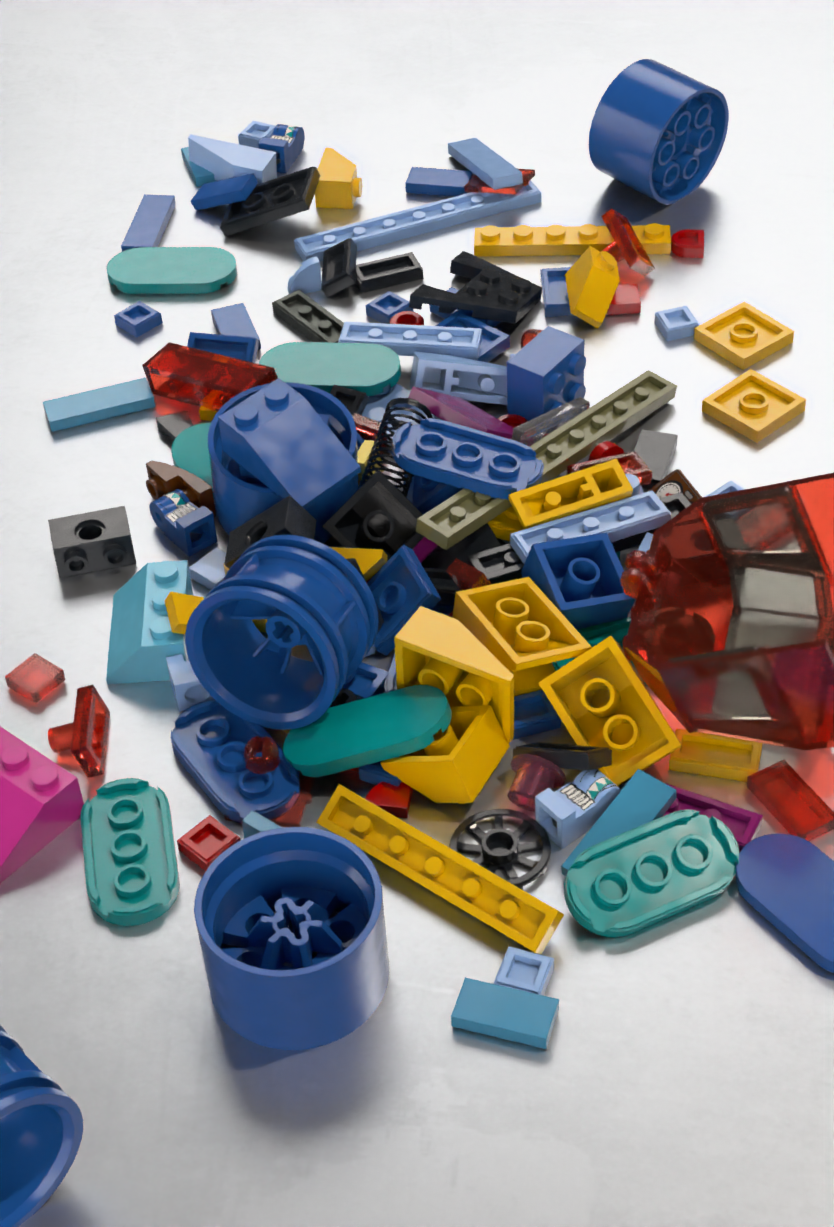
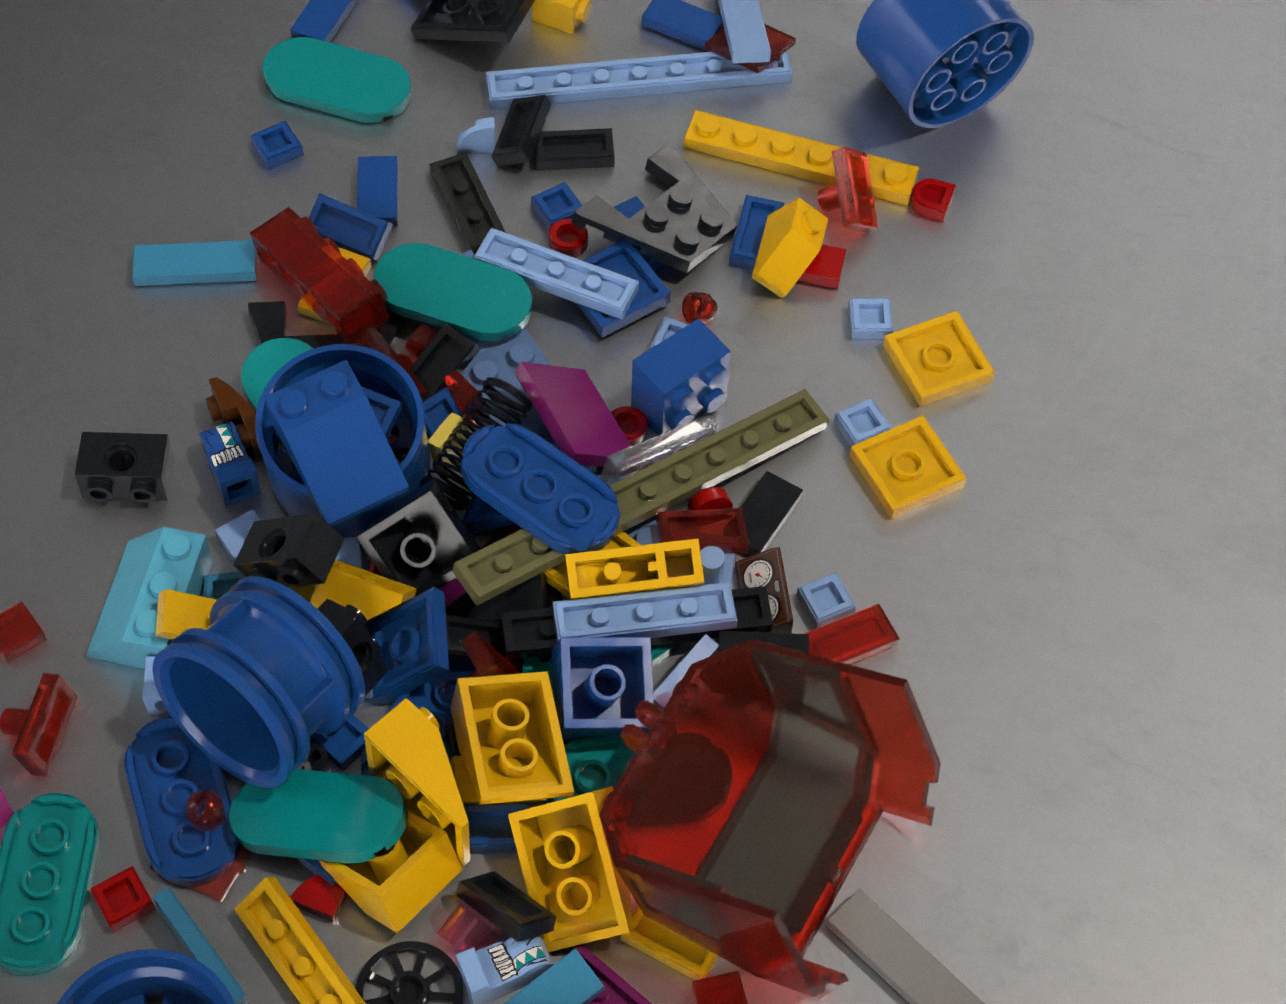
camera: 10 degrees right, 15 degrees up
light blue slope [410,351,507,405] -> none
none -> light blue tile [834,398,892,446]

